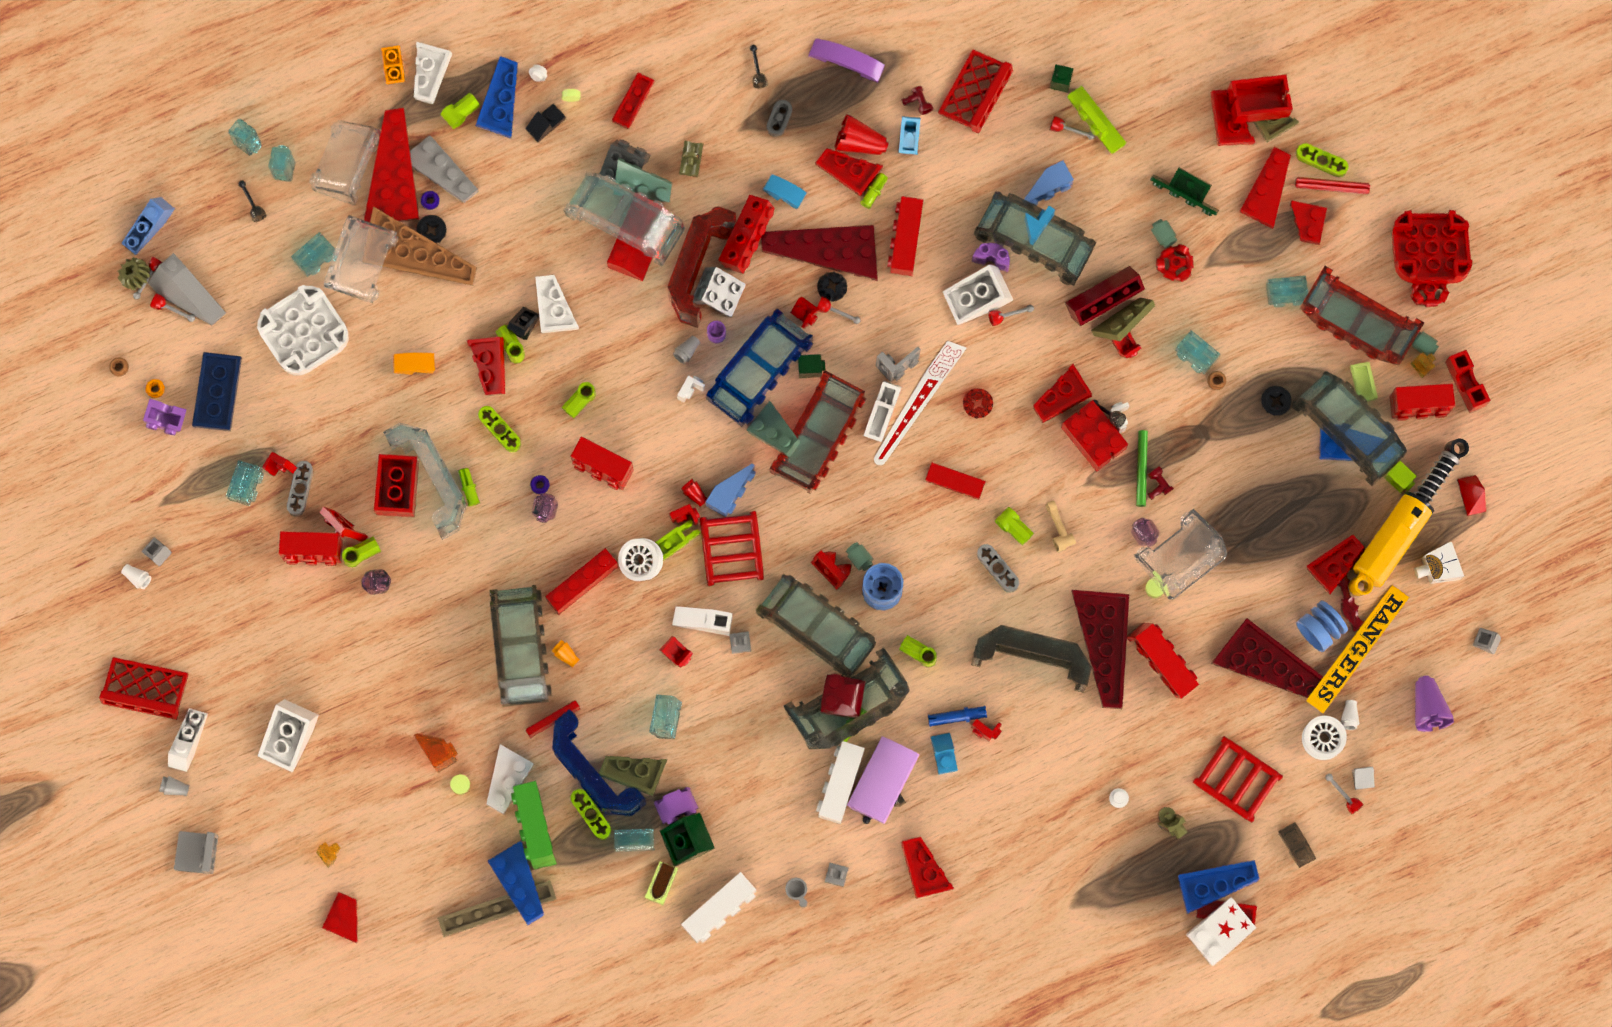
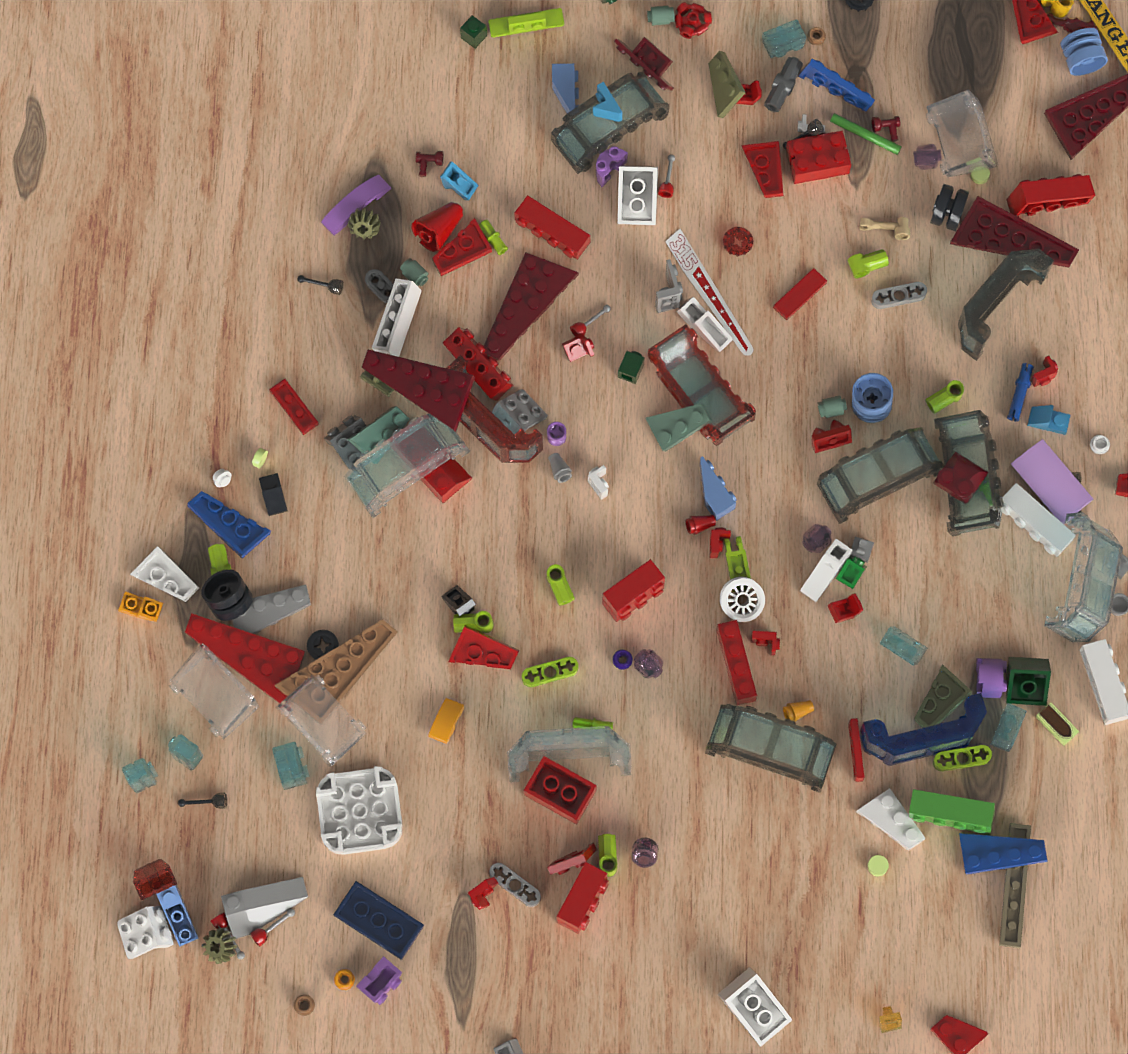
camera: 60 degrees left, 5 degrees down
clear light blue brick [226,460,264,506] -> none
clear orange slope [414,733,458,773] -> none
dark purple plate [421,191,440,210] -> none
white wing [535,275,579,333] -> none
red bar [700,511,764,587] -> none
windscreen [706,308,814,427] -> none
dark azure slope [763,174,807,209] -> none
black gear [817,271,847,302] -> none
red fence [938,49,1013,134] -> none
hinge [1050,116,1095,139] -> none
dark red brick [1065,266,1145,326] -> none
none -> white bracket [117,906,174,959]
none -> clear red torso [133,859,177,901]
none -> black wheel [201,570,253,621]
none -> olive gear [348,207,381,240]
none -> dark red wing [362,349,475,432]
none -> white brick [372,279,422,357]
none -> sand green brick [400,258,428,286]
none -> dark red bracket [614,37,674,91]
none -> red bracket [751,631,780,655]
none -> dark grey piece [764,57,803,112]
none -> blue wing [798,59,875,112]
none -> head [802,524,832,553]
none -> green bracket [836,556,867,589]
none -> black wheel [930,184,969,232]
none -> clear windscreen [1044,512,1123,642]
none -> white plate [1090,435,1110,454]

